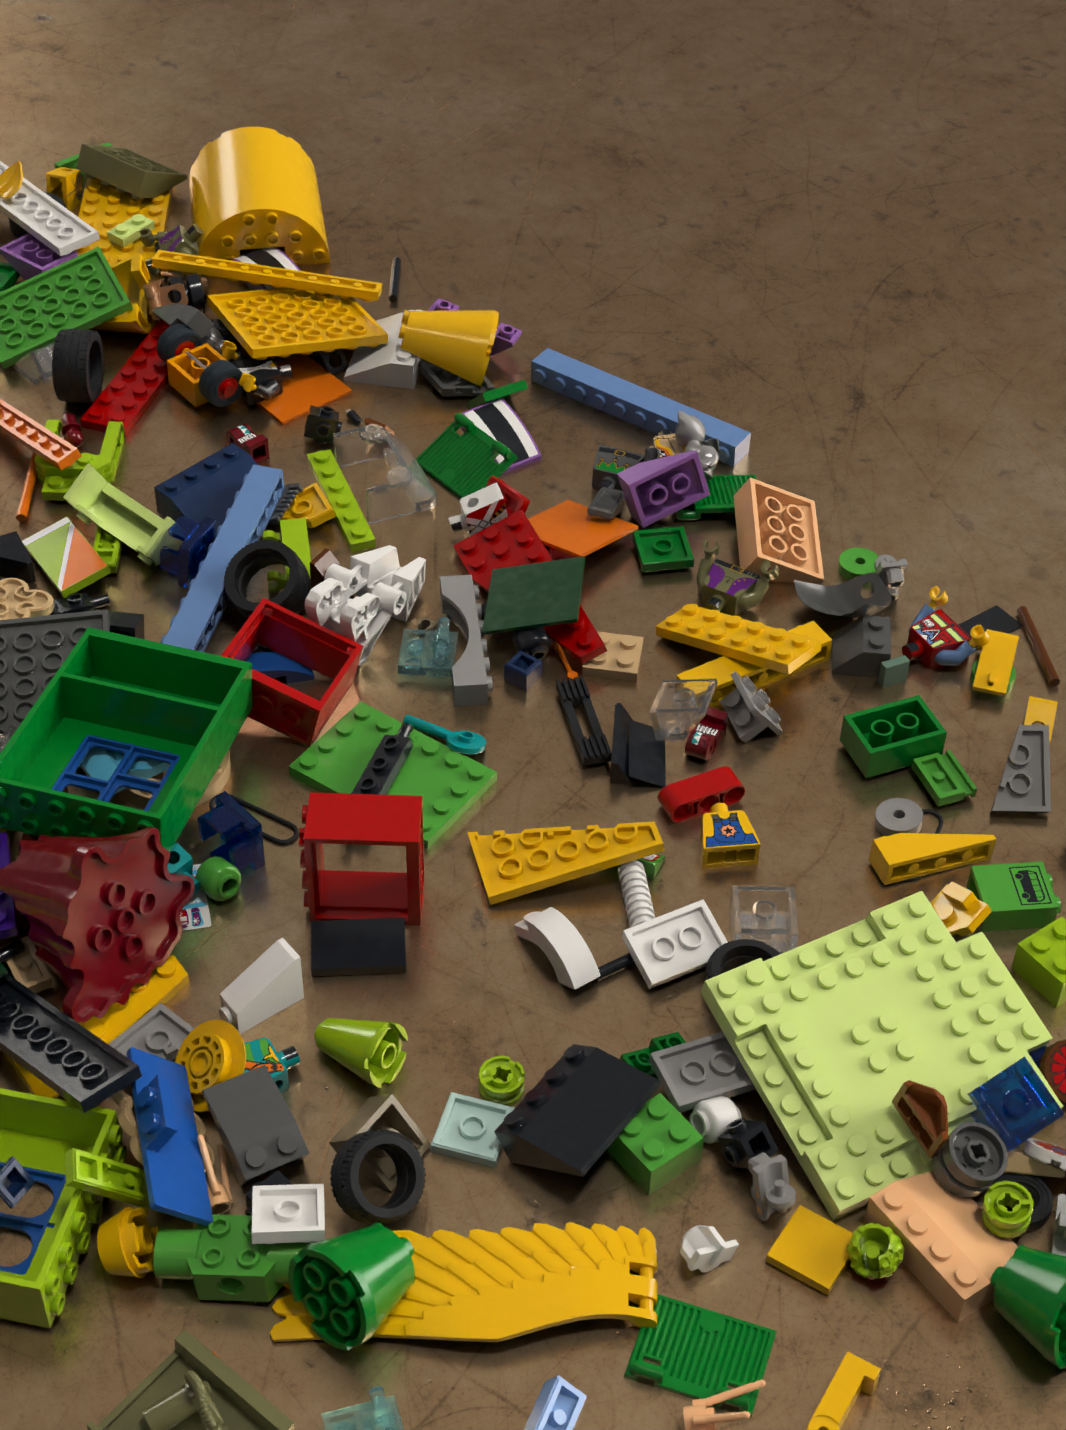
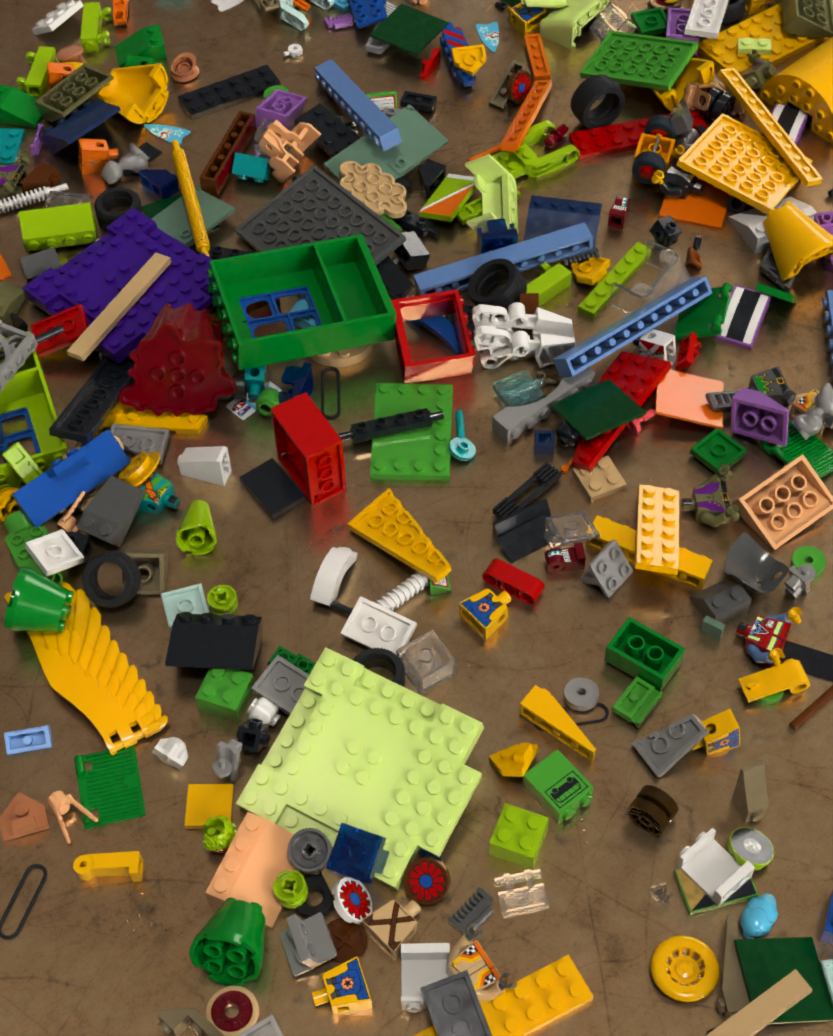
camera: 60 degrees right, 10 degrees up
dark orange slope [892,1080,948,1159] -> none
none -> medium blue brick [553,276,712,377]

